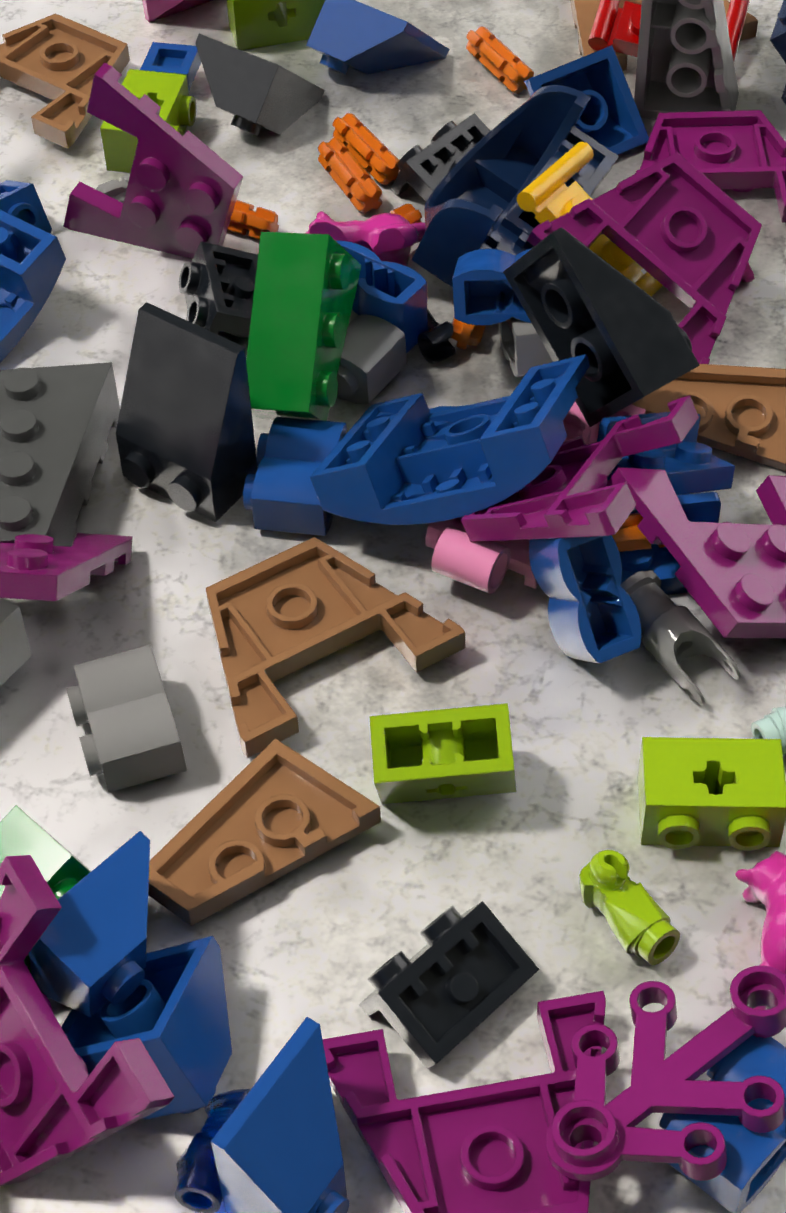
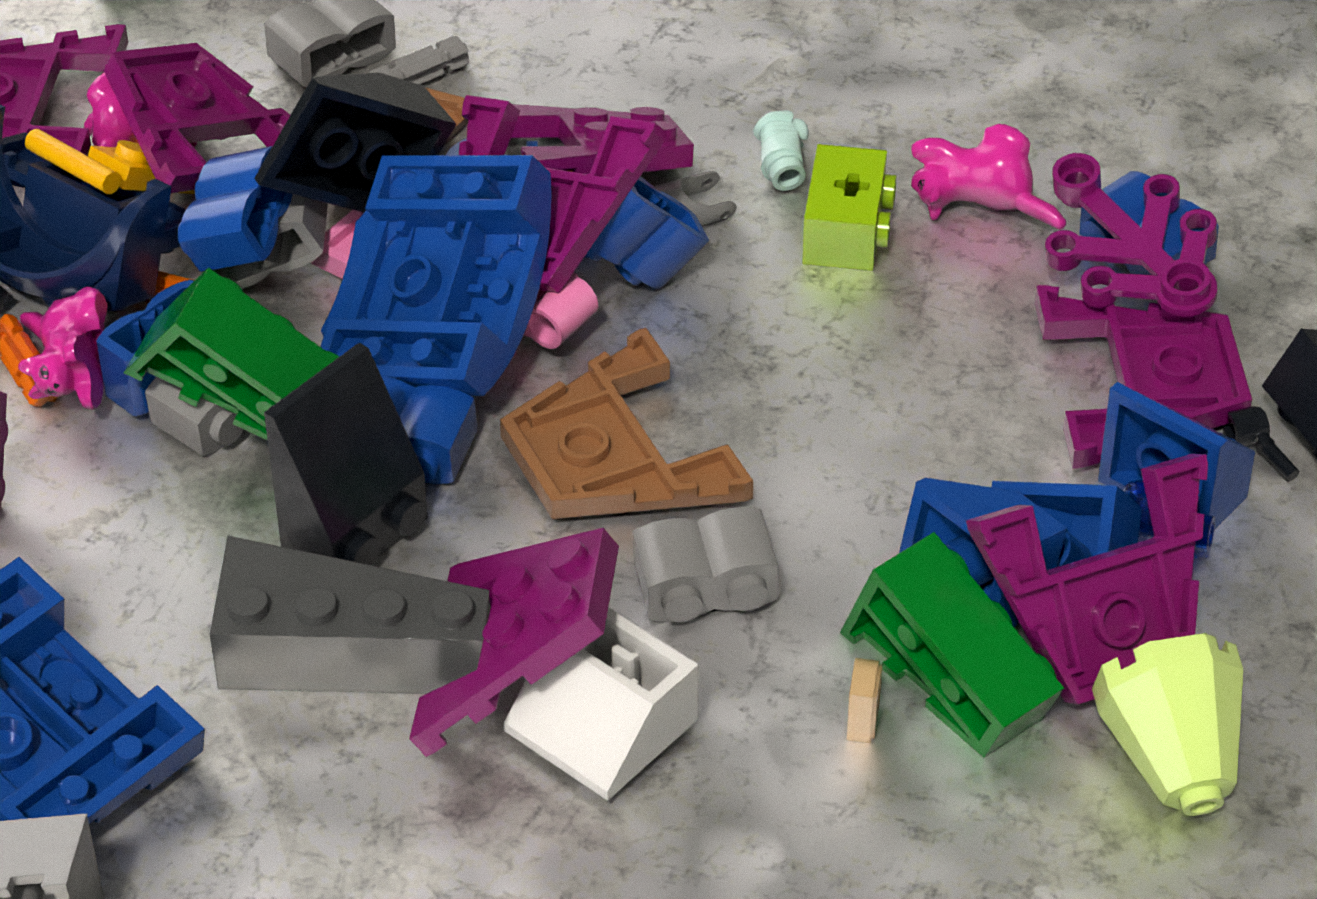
camera: 85 degrees left, 5 degrees down
medium nougat wing [148,738,381,926] -> none
black bracket [179,241,258,338] -> none
black bracket [359,901,539,1068] -> none
lime brick [369,703,517,804] -> none
lime arm [579,850,680,965] -> none

